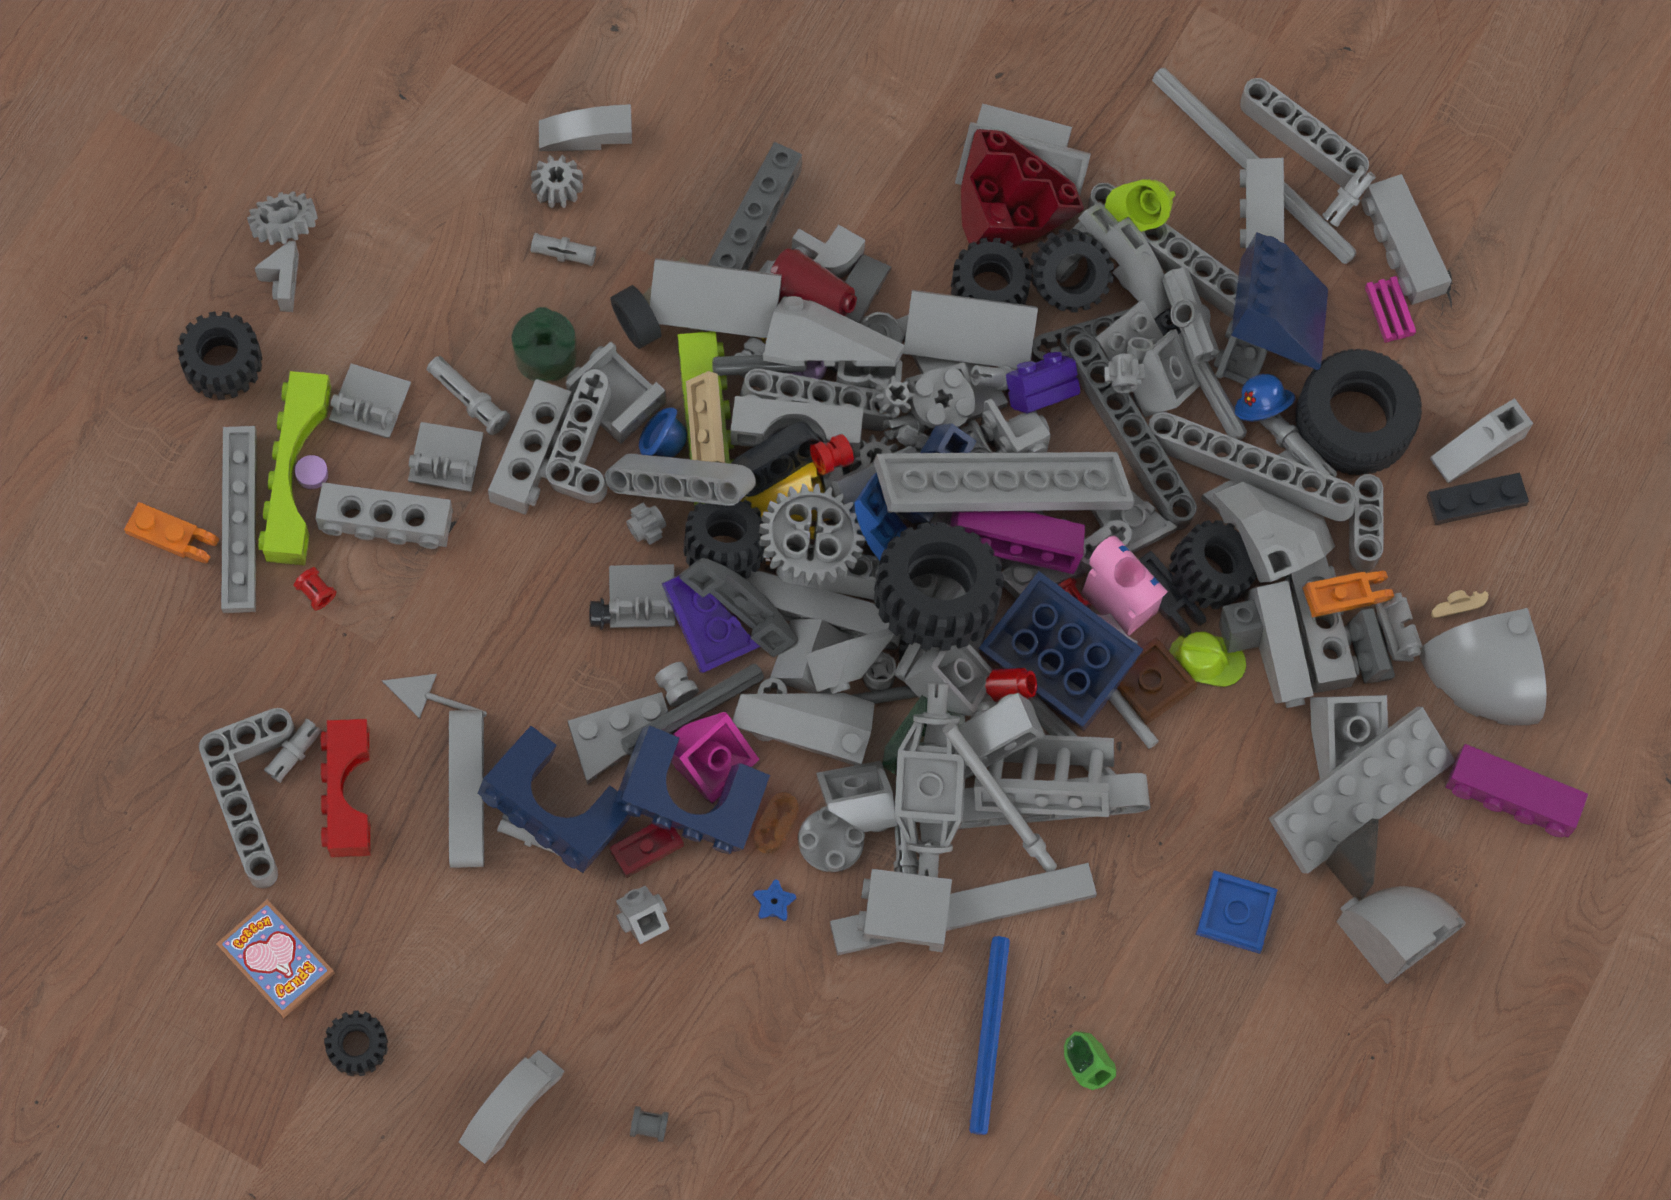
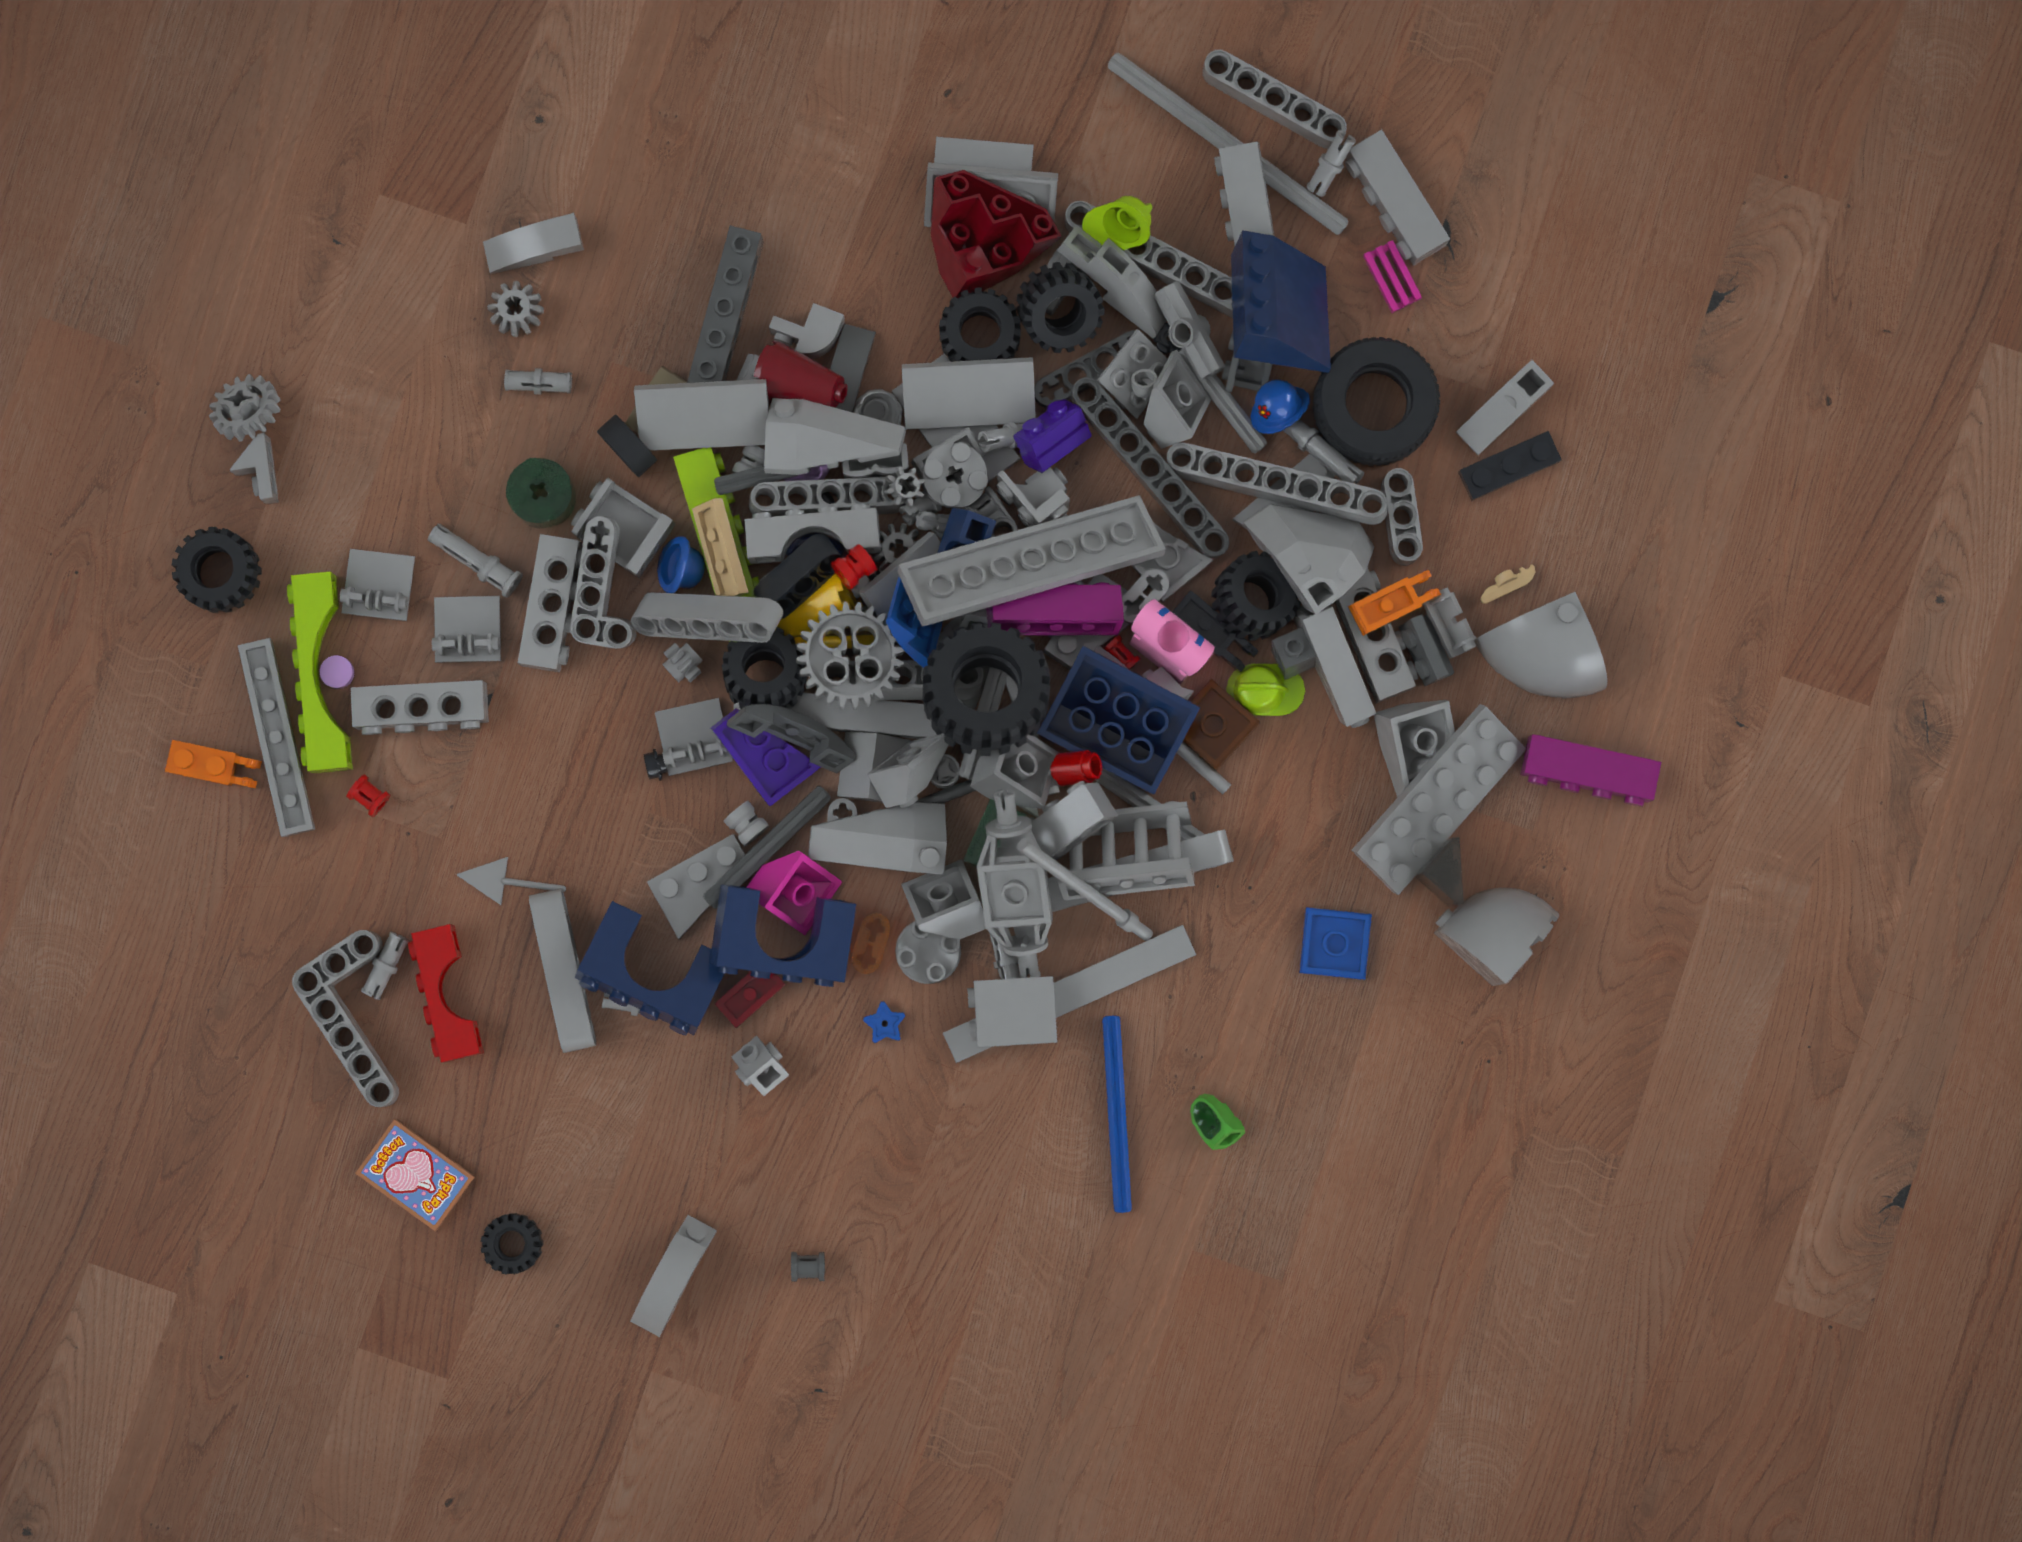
camera: 10 degrees left, 15 degrees up
light grey gear [1104,354,1145,393] -> none

